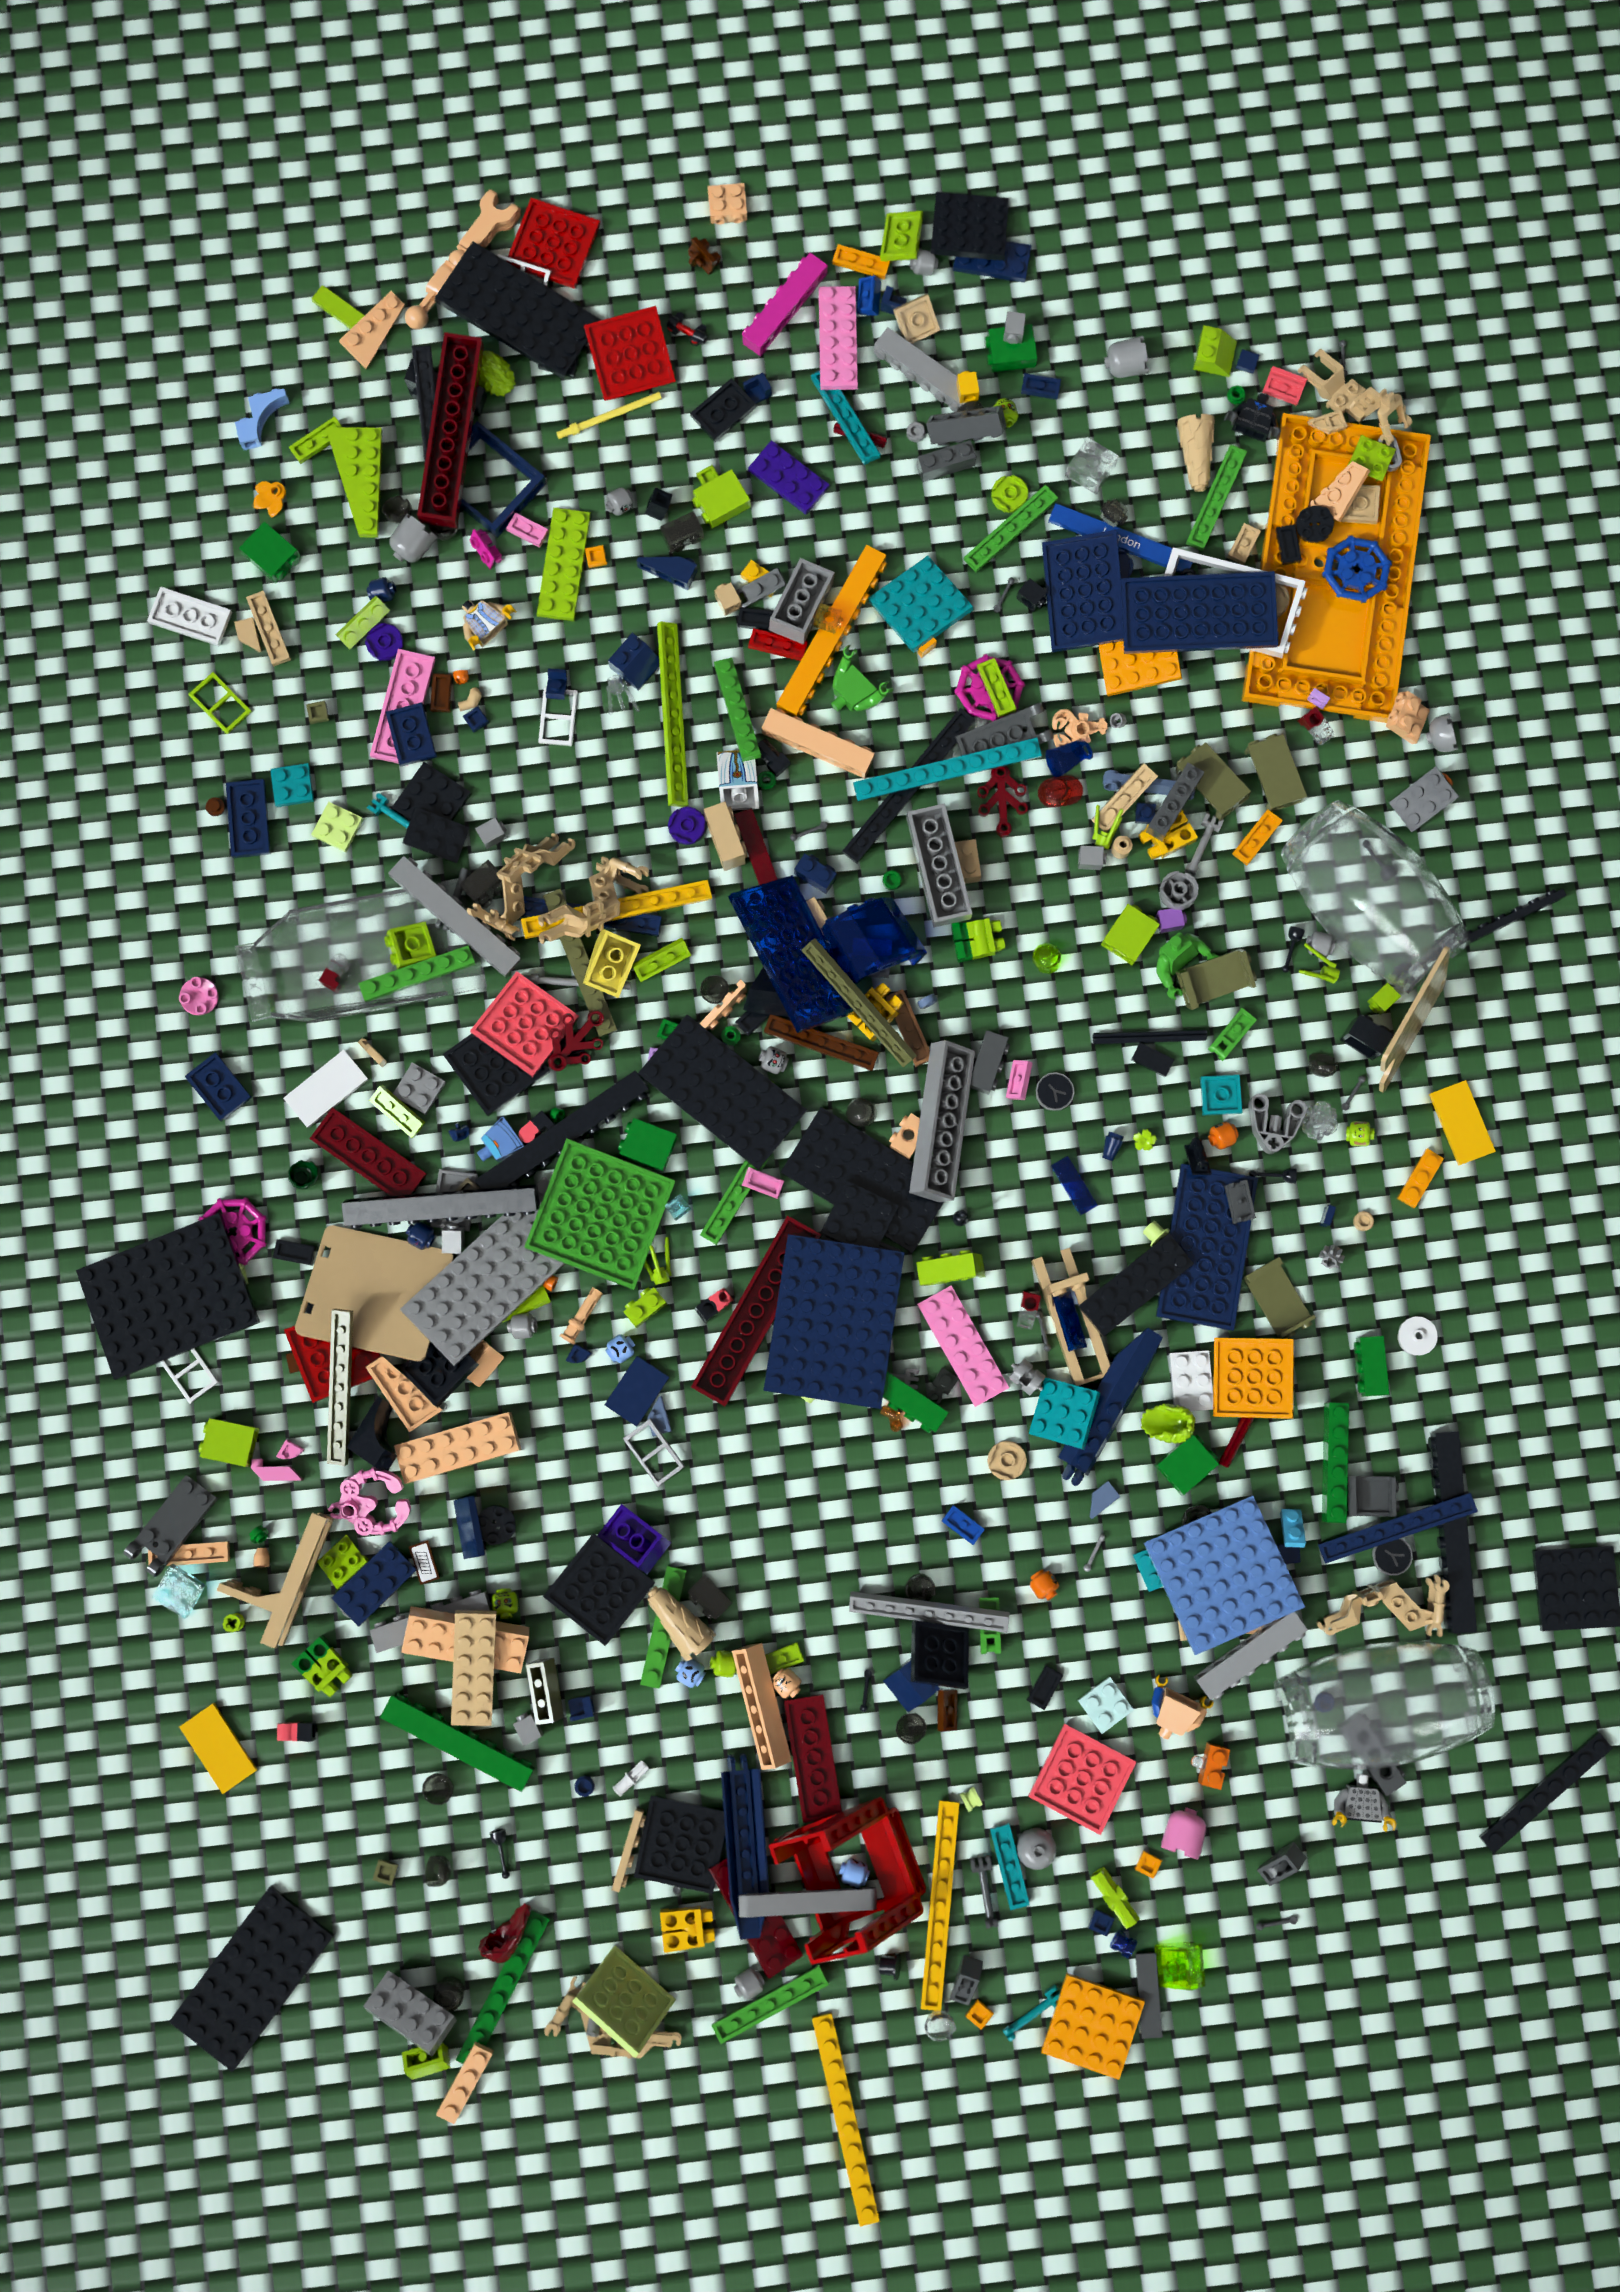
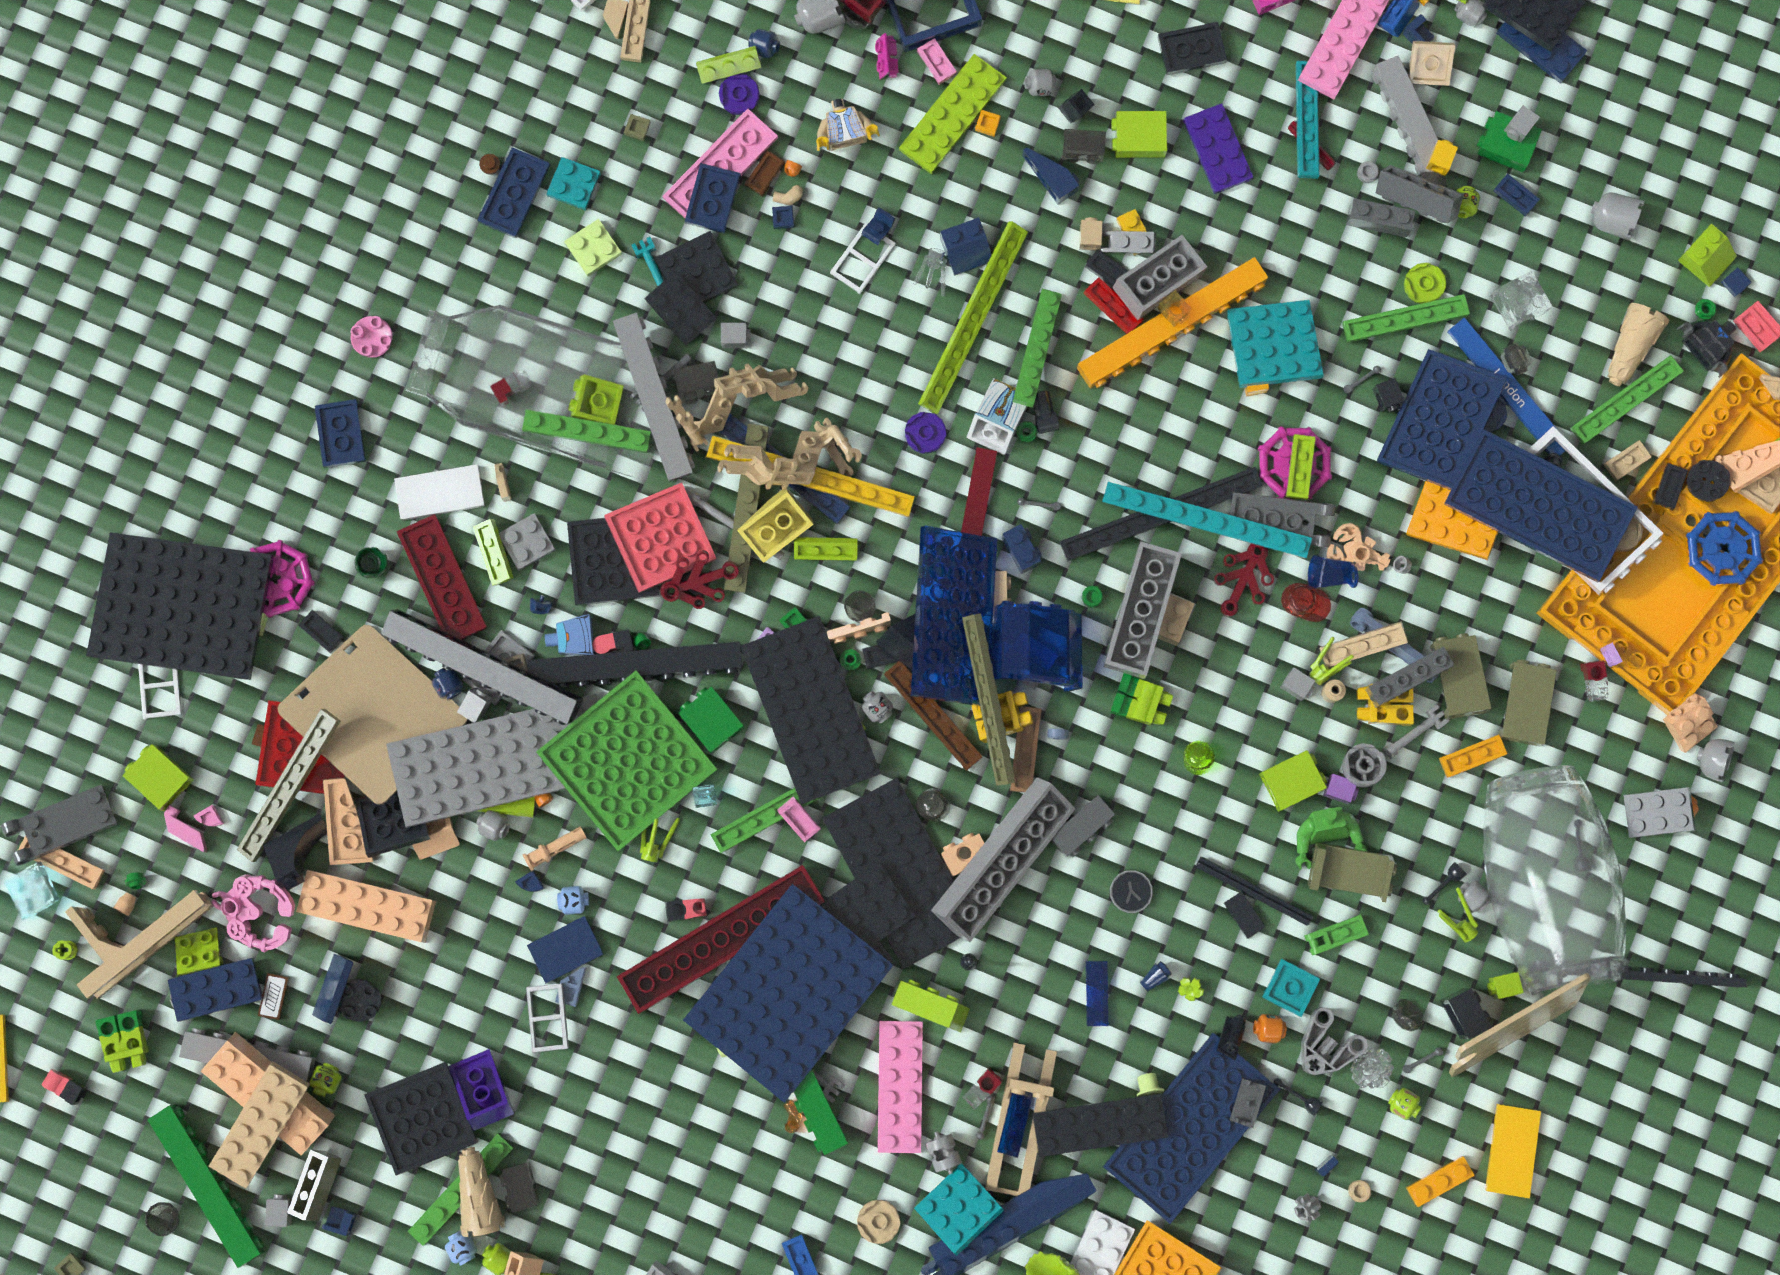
camera: 30 degrees right, 0 degrees up
lime window [188,672,252,734] -> none
lime brick [623,1287,667,1328] -> none
lime tile [696,465,719,485] -> none
tan brick [704,802,748,871] -> none
dark blue panel [743,372,772,404] -> none
light nougat brick [762,708,875,779] -> none
bright green torso [831,645,893,712] -> none
pearl dark grey plate [927,1368,959,1404] -> none
bright pink plate [1006,1060,1033,1100] -> none
dark blue plate [1135,803,1156,824] -> none
olive panel [1243,1257,1316,1339] -> none

